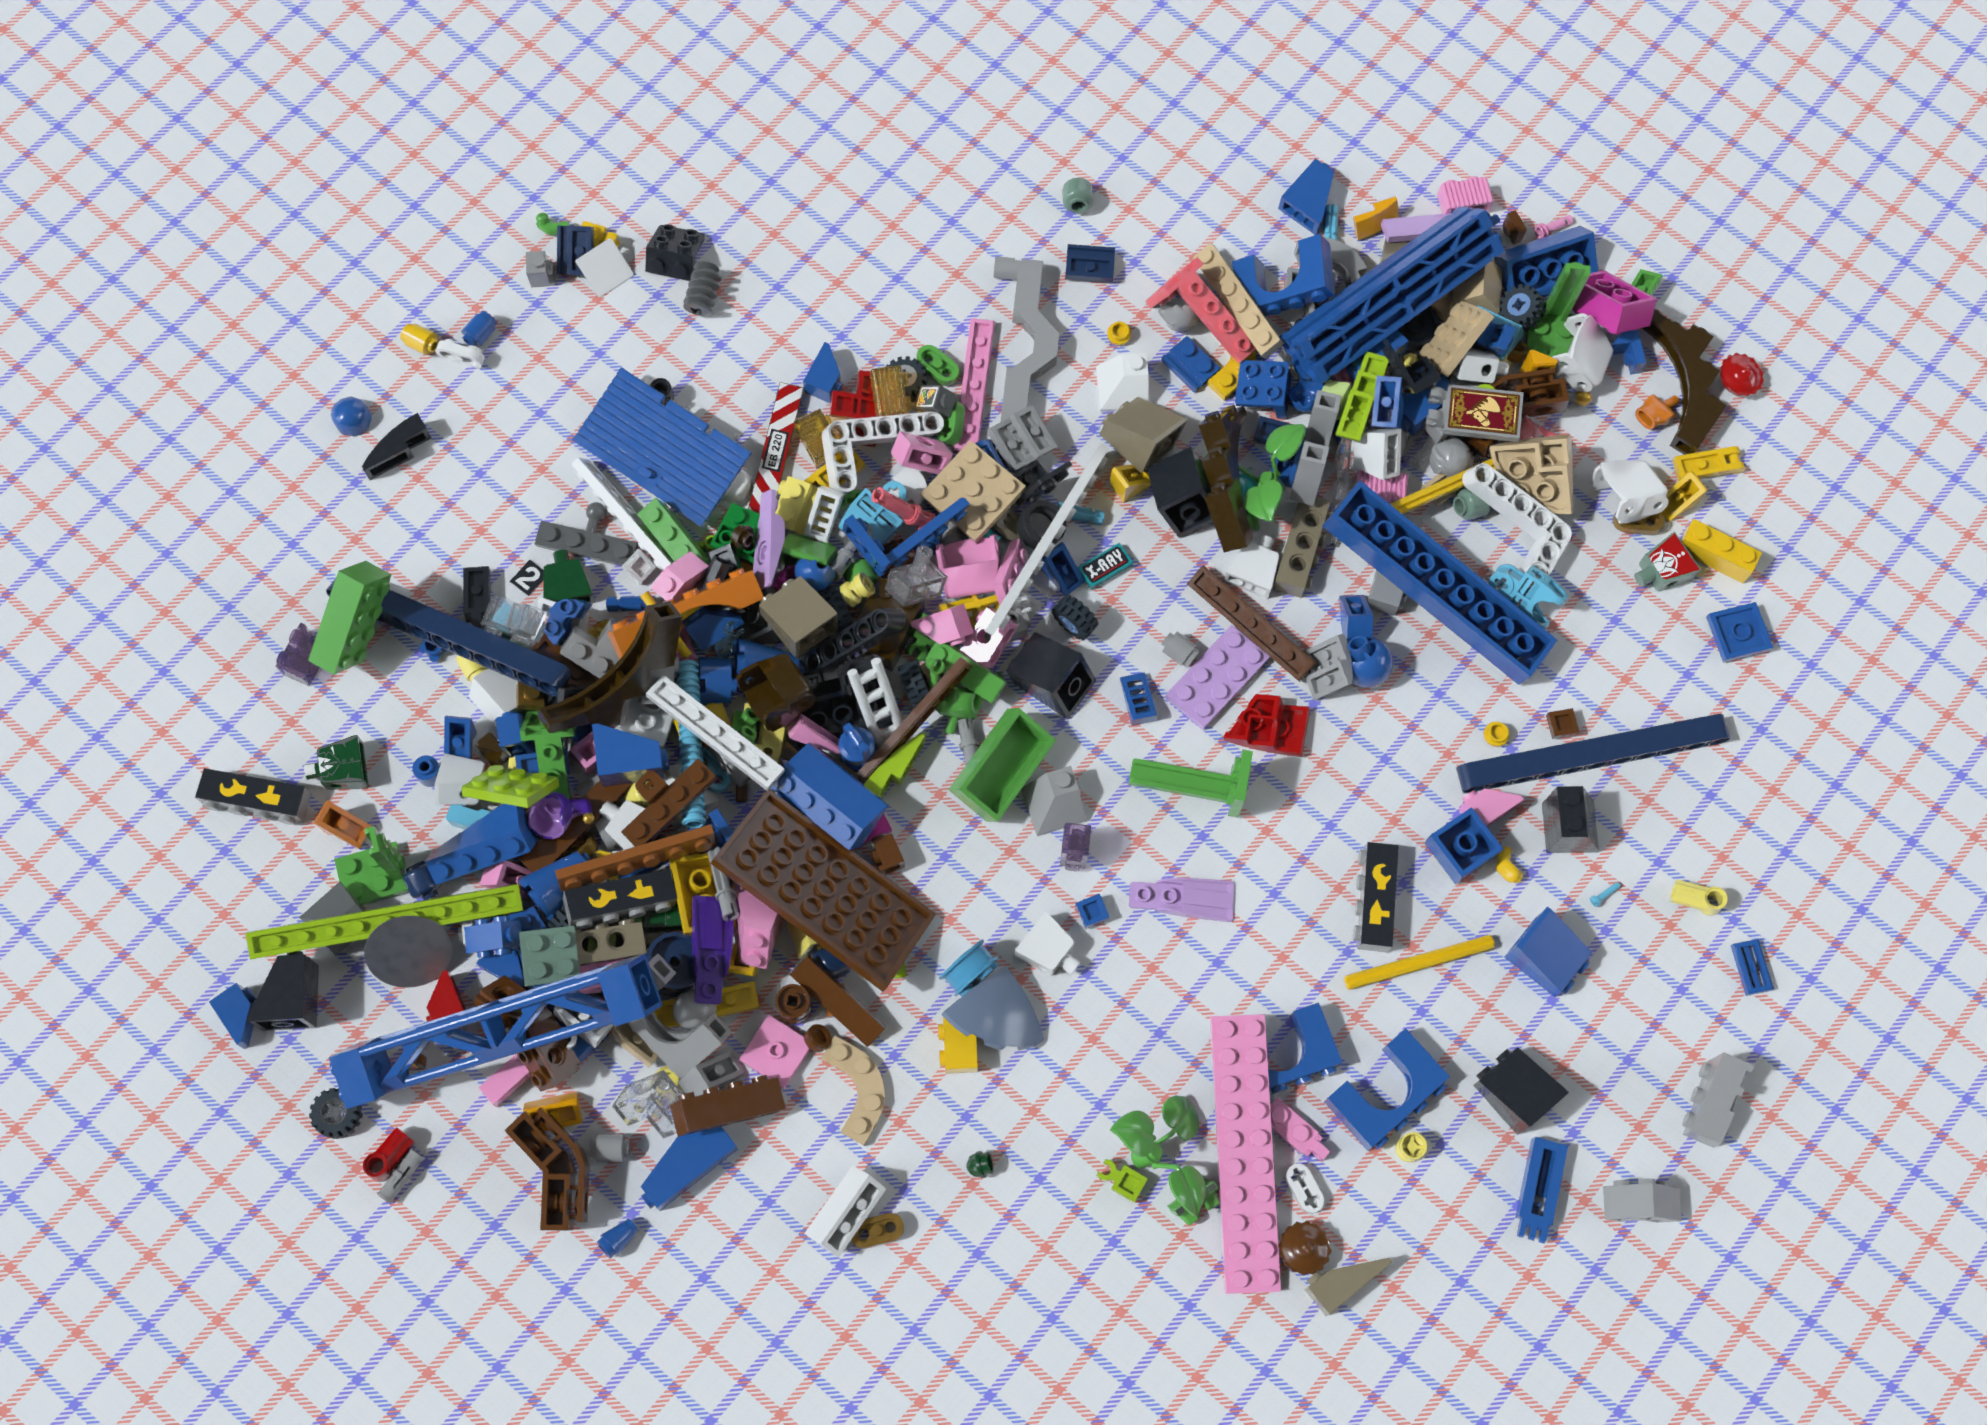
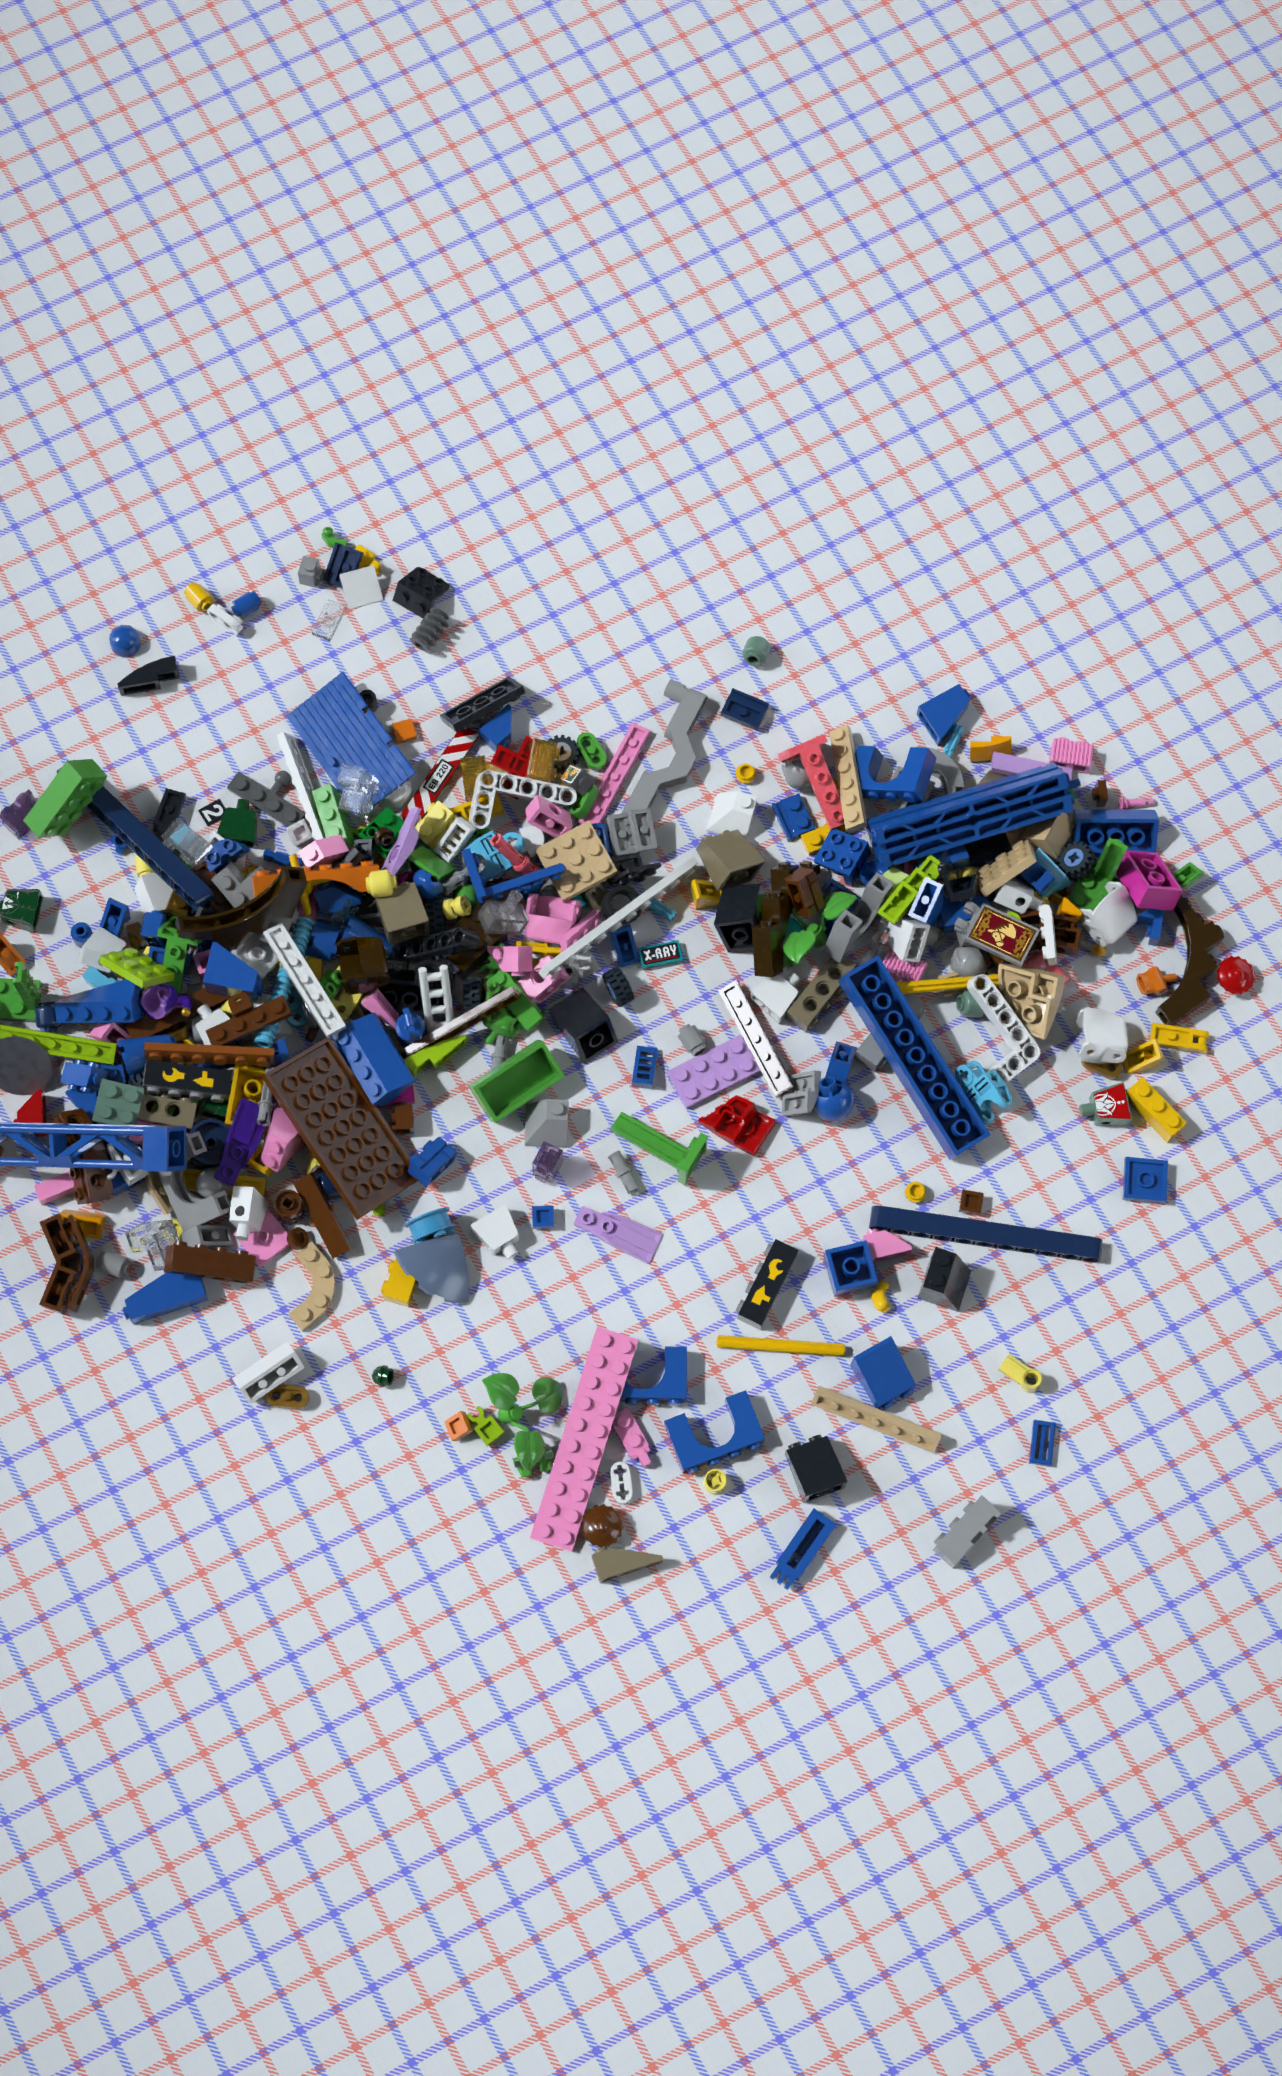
camera: 20 degrees right, 0 degrees up
blue cone [597,1218,639,1259] -> none
medium azure piece [1590,882,1620,907] -> none
light grey brick [1603,1178,1682,1223] -> none
none -> white torso [229,1186,269,1241]
none -> clear plate [312,598,347,642]
none -> clear brick [337,763,379,819]
none -> light yellow head [366,869,397,898]
none -> orange tile [392,718,417,744]
none -> blue brick [408,1137,457,1187]
none -> black plate [440,676,526,732]
none -> orange plate [444,1411,473,1441]
none -> light grey pin [608,1151,640,1194]
none -> reddish brown brick [785,868,825,918]
none -> tan plate [811,1386,942,1453]
none -> white hinge [1039,904,1058,966]

